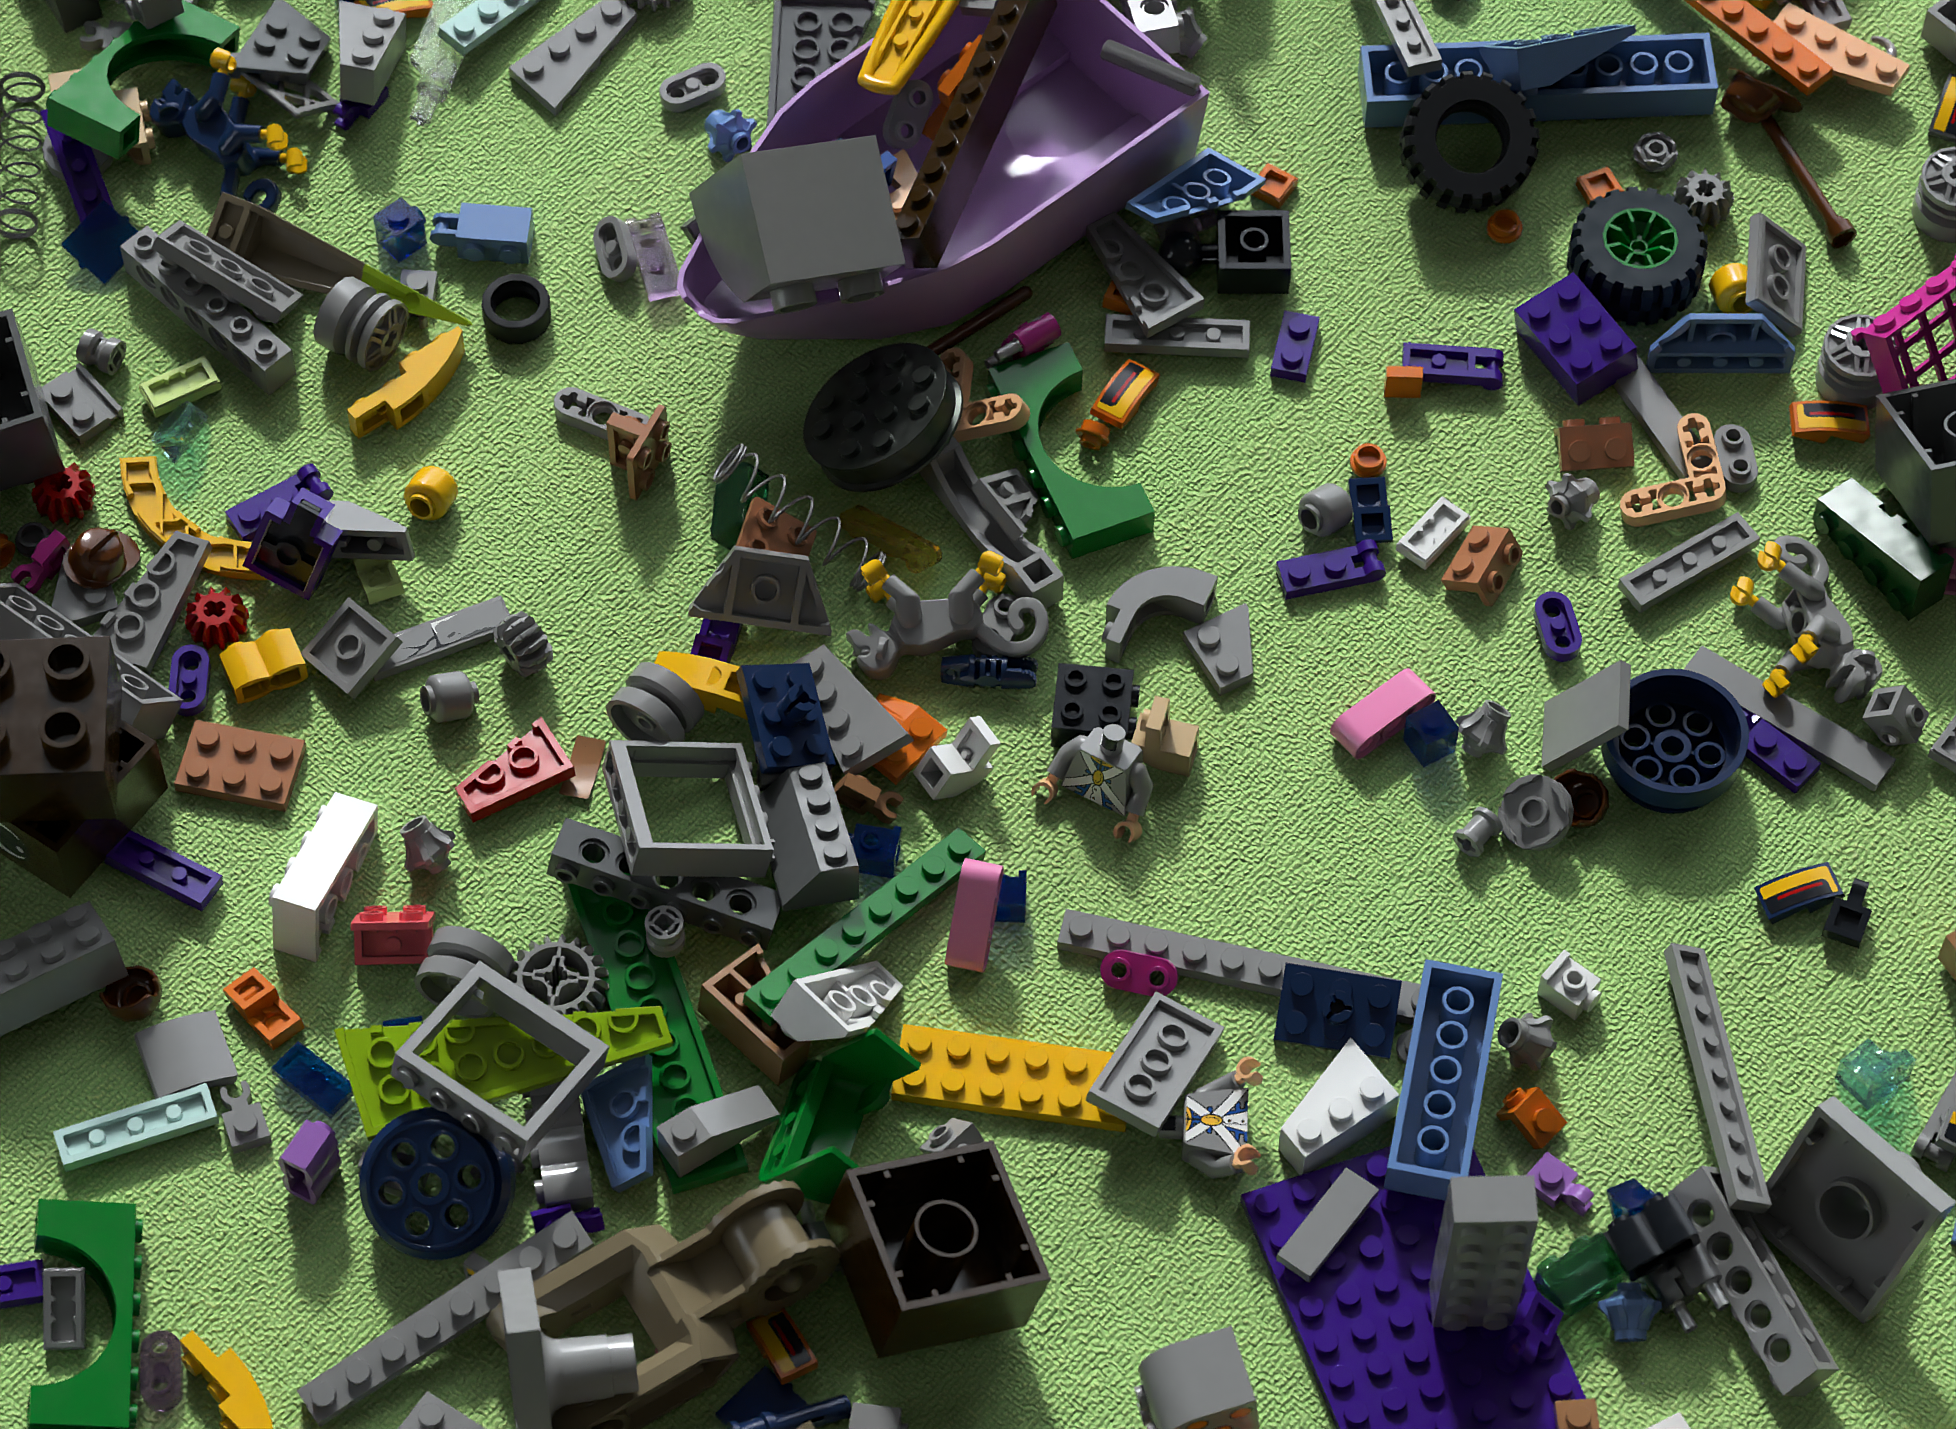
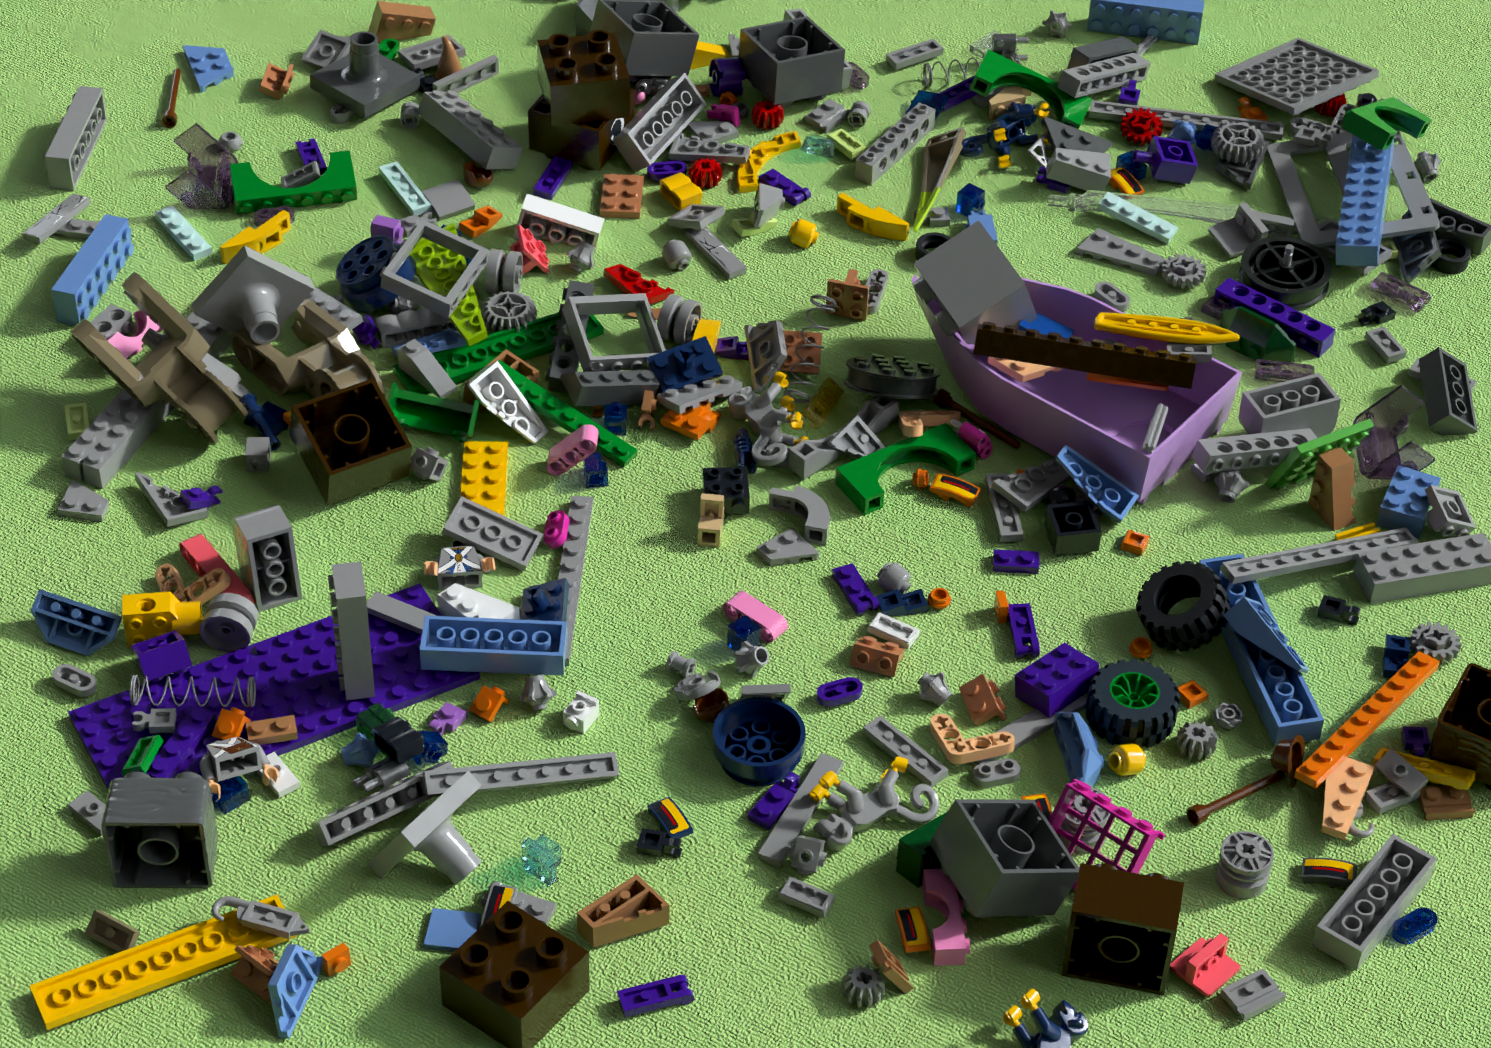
camera: 80 degrees right, 15 degrees down
reddish brown piece [62,527,140,589] -> none
light grey plate [151,220,303,324] -> none
piece [242,487,343,601] -> none
light grey wheel [314,276,409,371] -> none
light grey gear [493,611,553,677] -> none
light grey wheel [645,905,685,958] -> none
clear green brick [710,462,770,550] -> none
white brick [913,716,1001,800] -> none
light grey torso [1031,724,1153,843] -> none
dark purple plate [1503,1291,1564,1366] -> none
light grey tile [1745,212,1806,337] -> none

